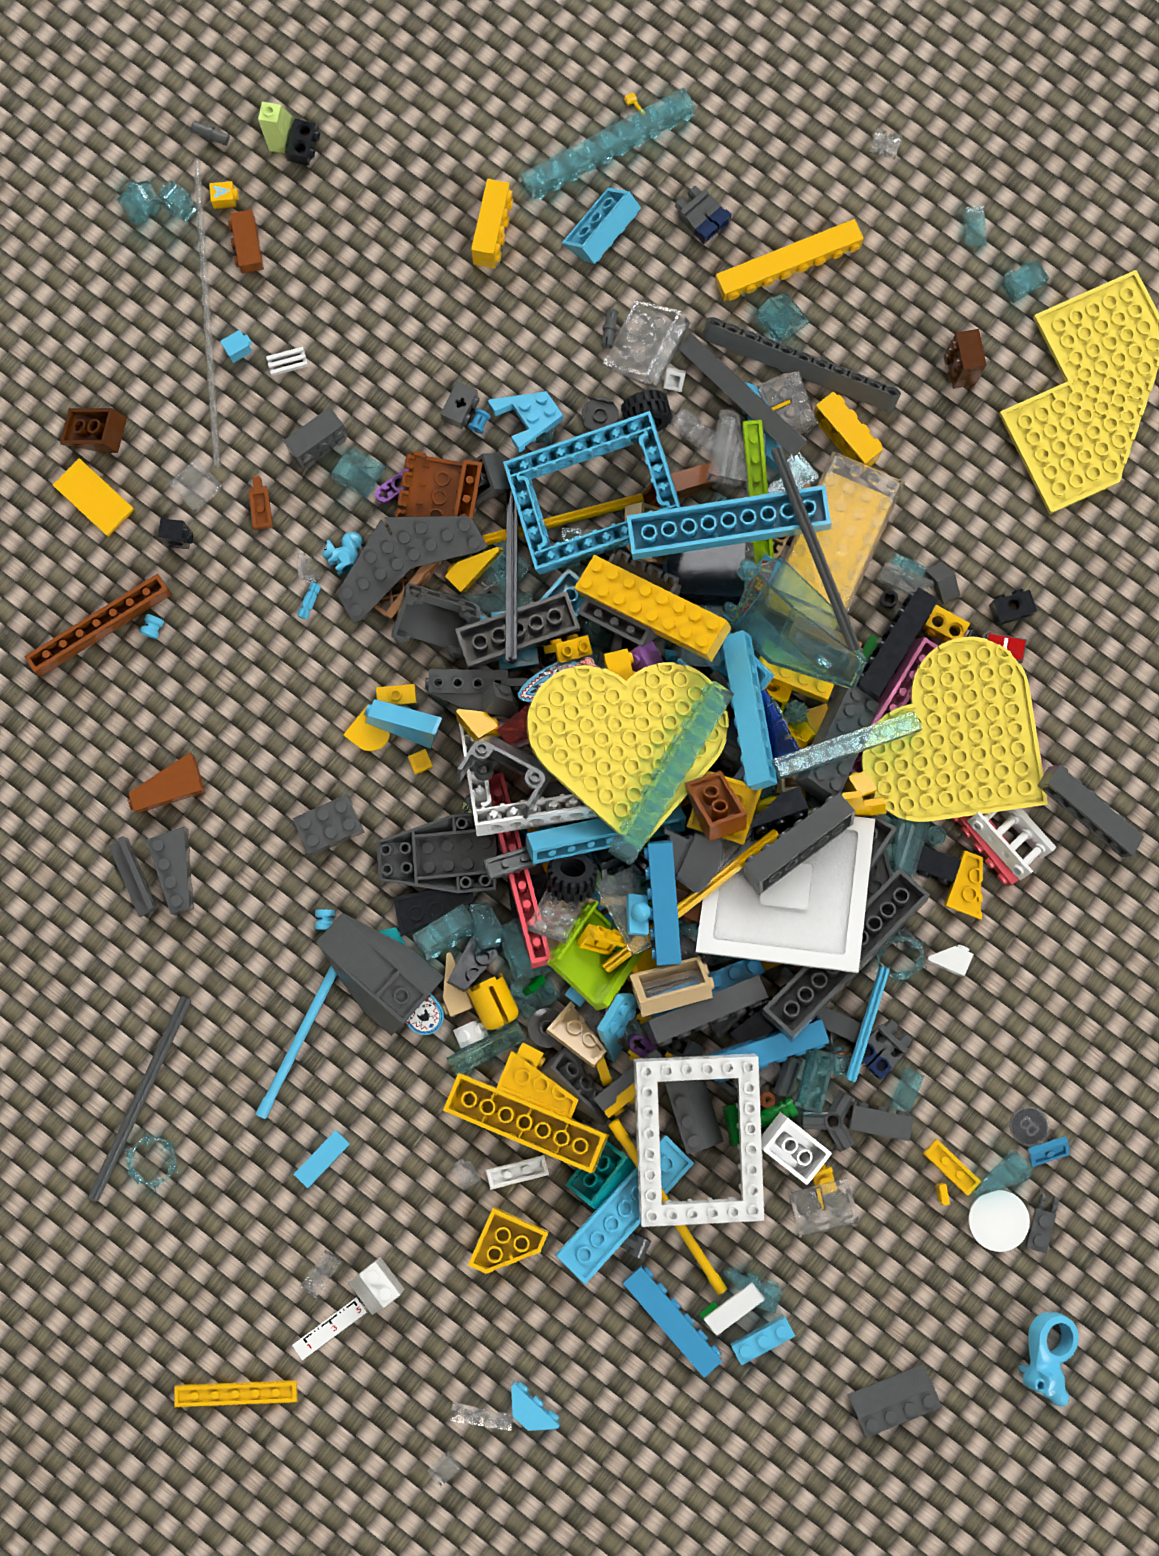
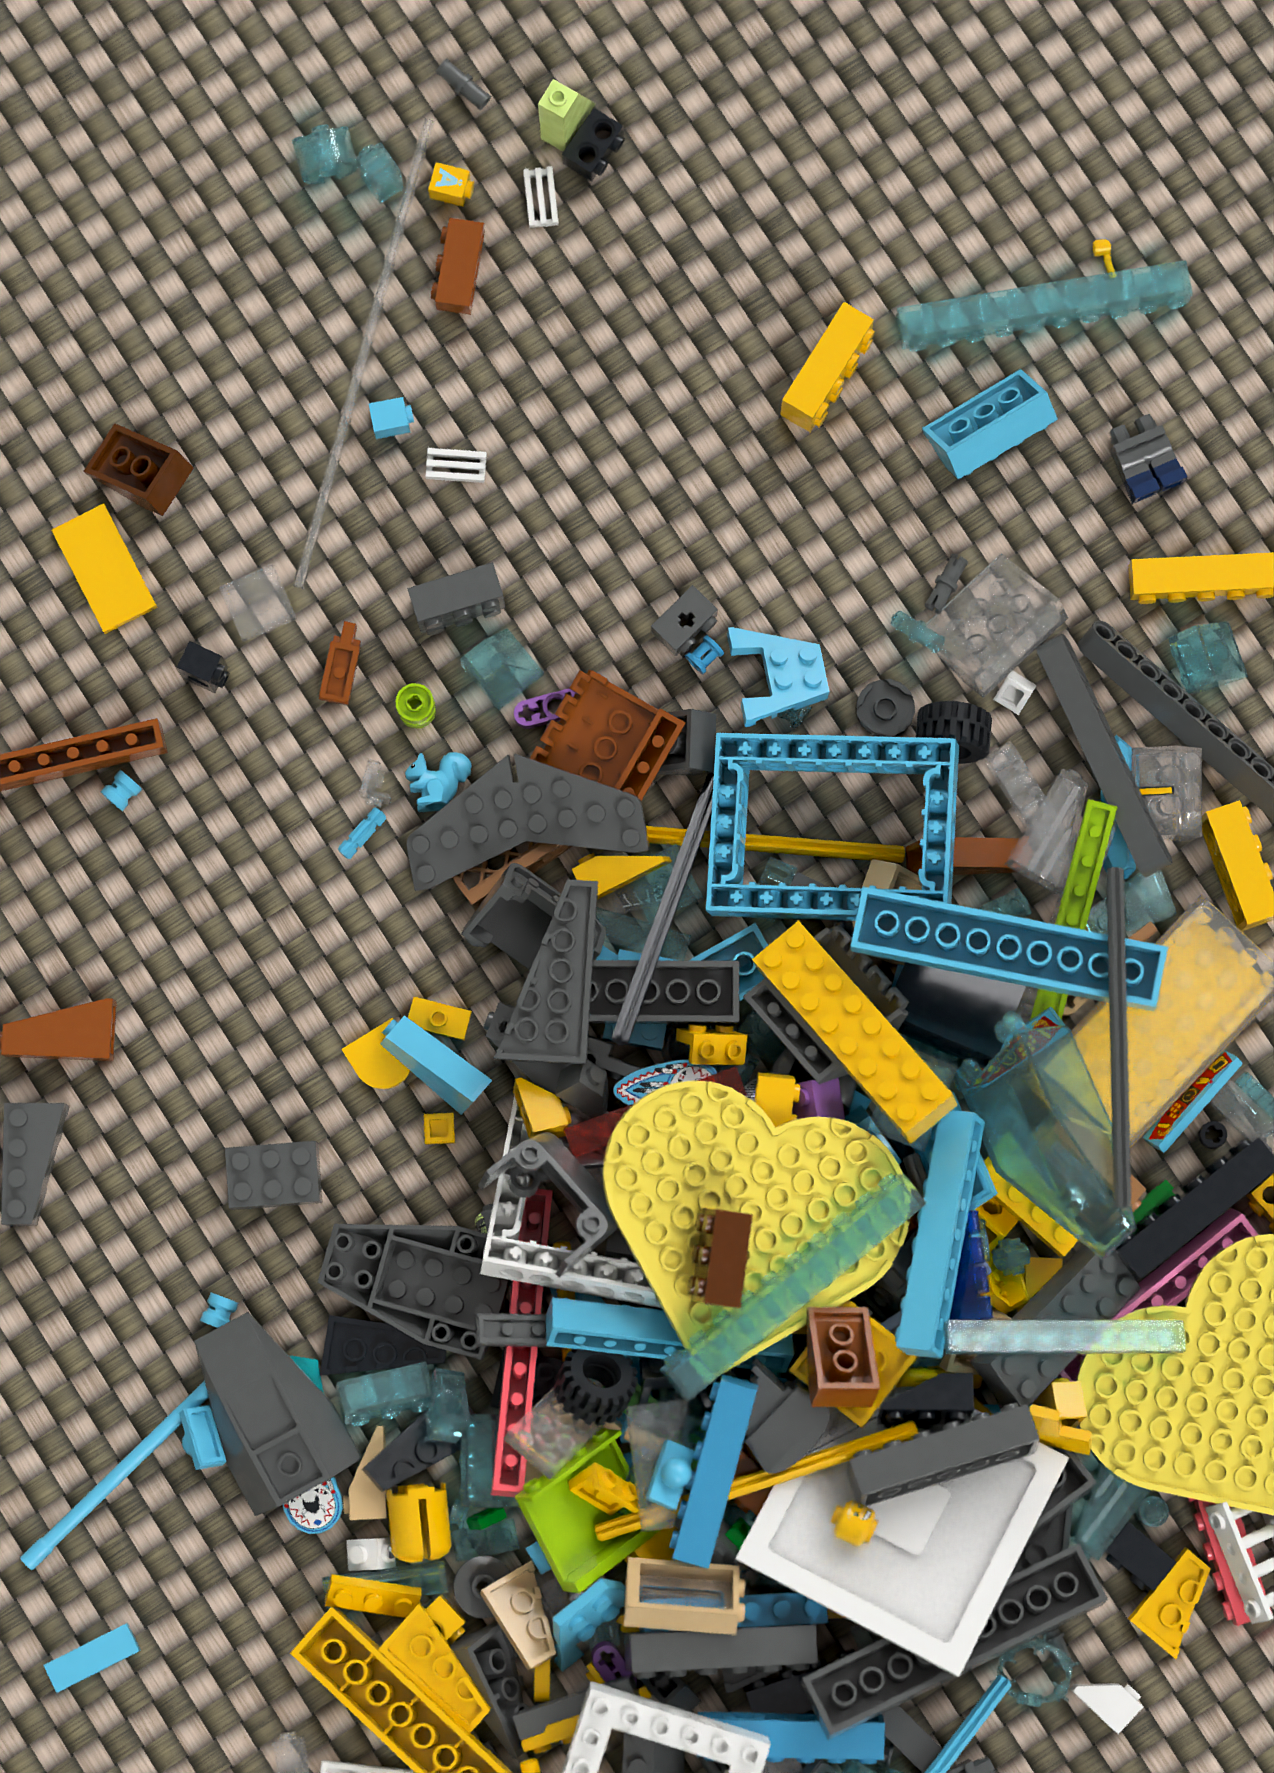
camera: 20 degrees right, 0 degrees up
none -> medium azure tile [179,1405,227,1470]
none -> yellow plate [325,1574,422,1618]
none -> lime wheel [395,683,436,729]
none -> dark grey wing [494,880,598,1065]
none -> white tile [523,166,558,228]
none -> reddish brown brick [688,1208,753,1308]
none -> green tile [725,1517,751,1550]
none -> yellow head [830,1500,879,1547]
none -> clear light blue axle [891,611,945,653]
none -> tile [1142,1049,1243,1153]

